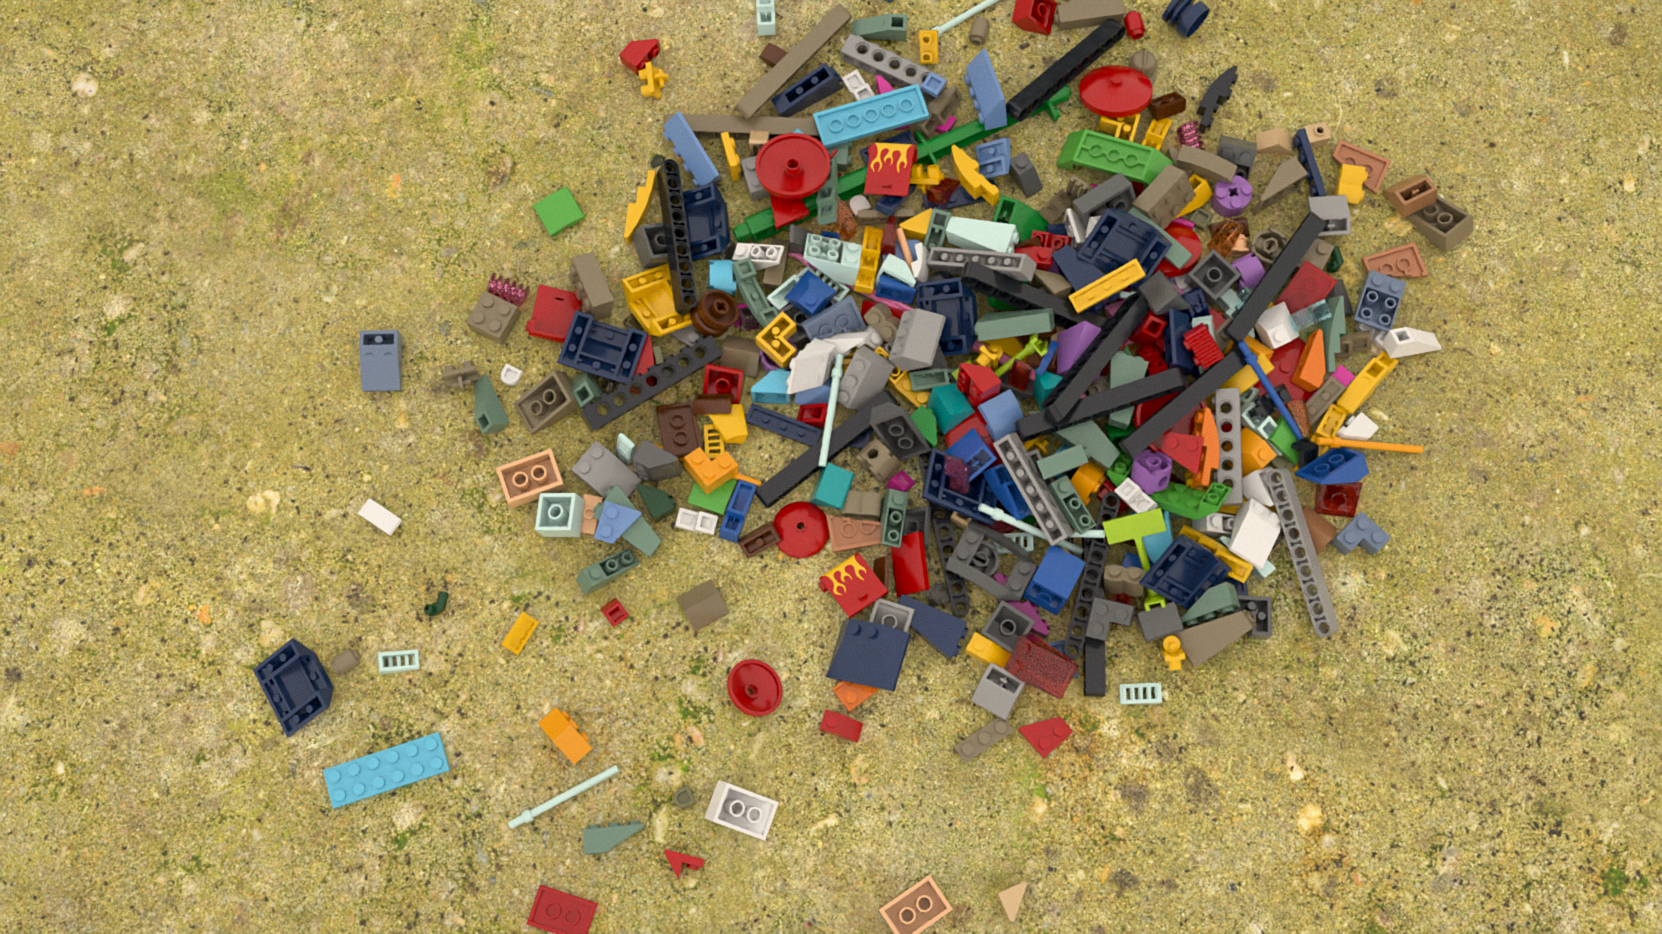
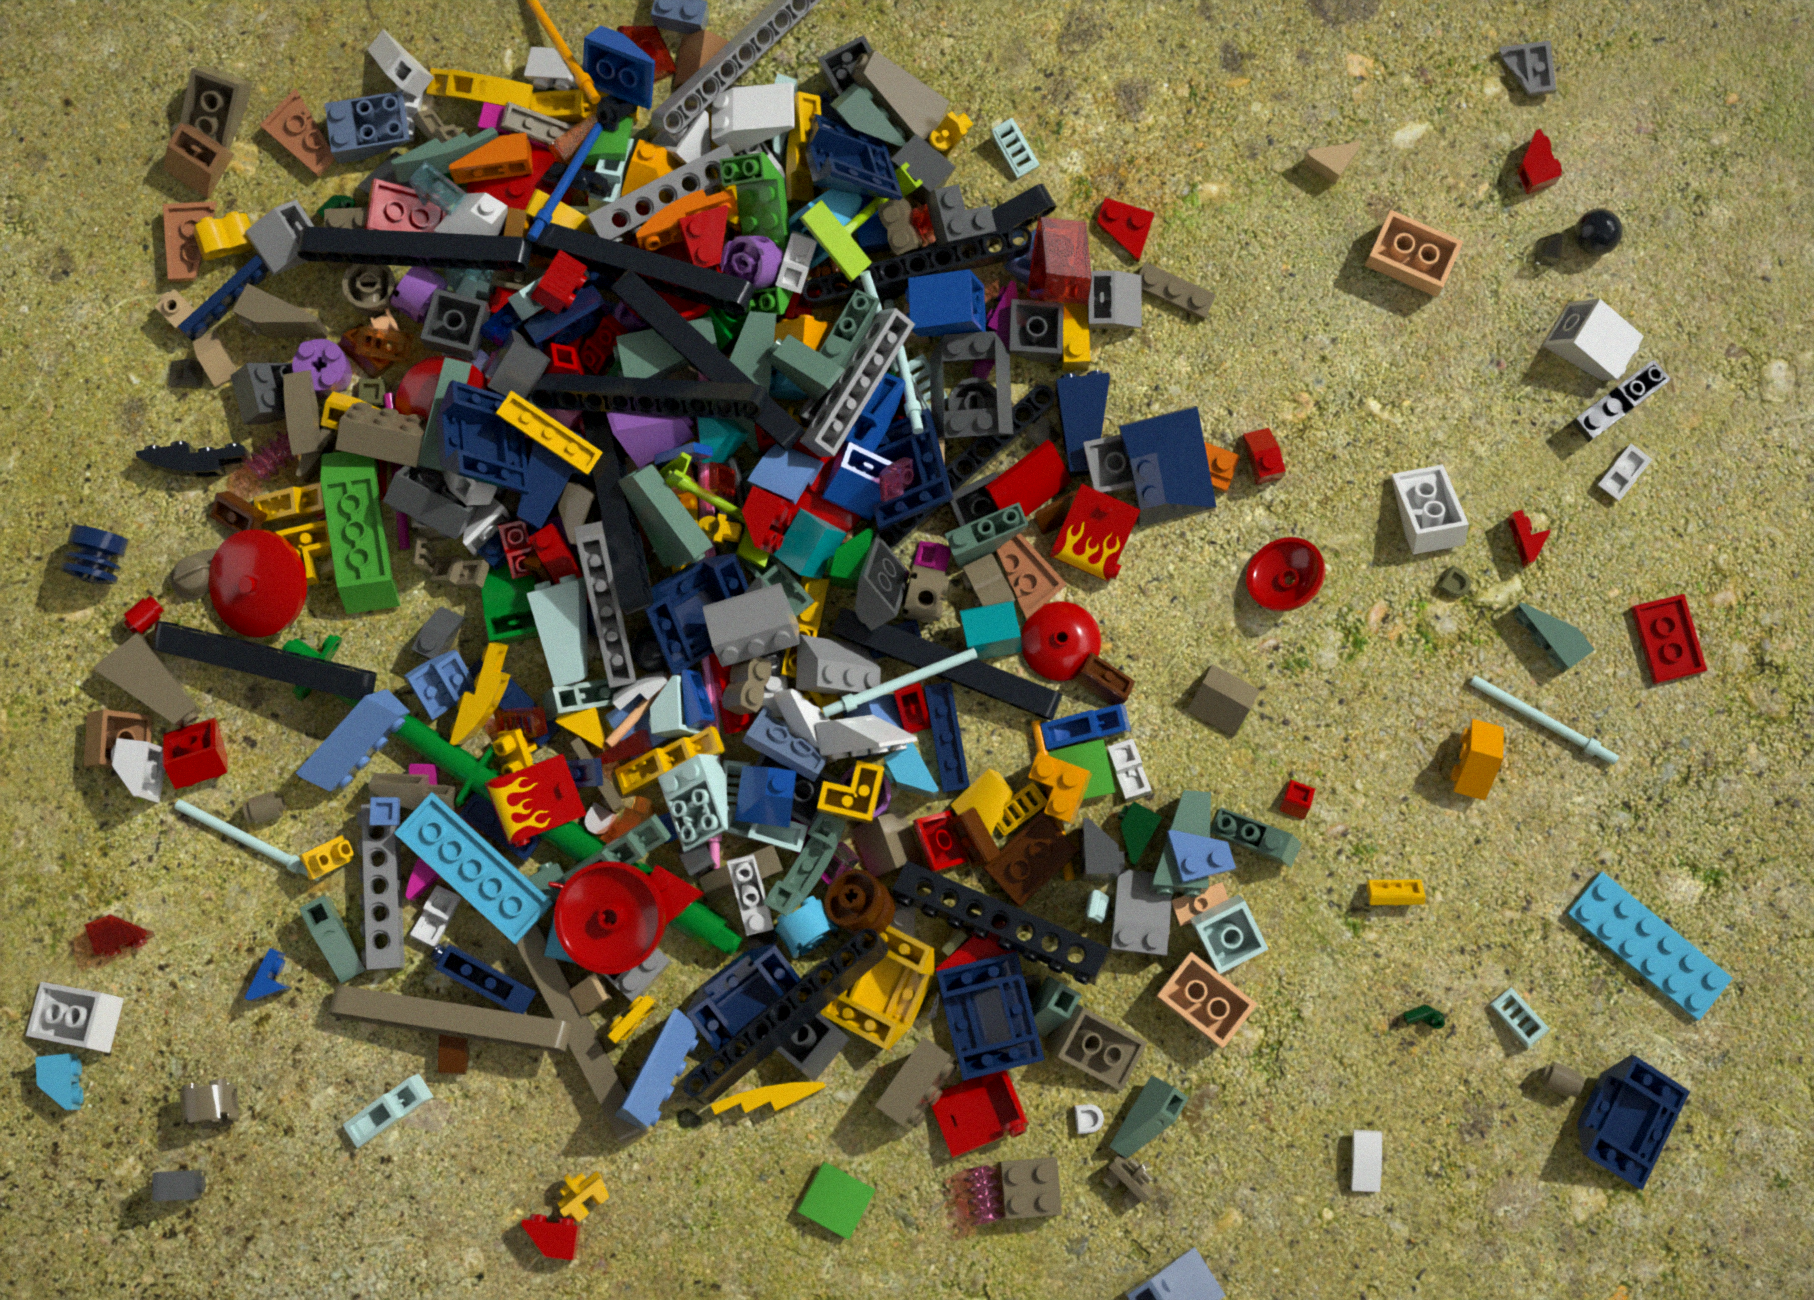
camera: 120 degrees left, 5 degrees up
none -> clear smoke slope [169,359,204,389]

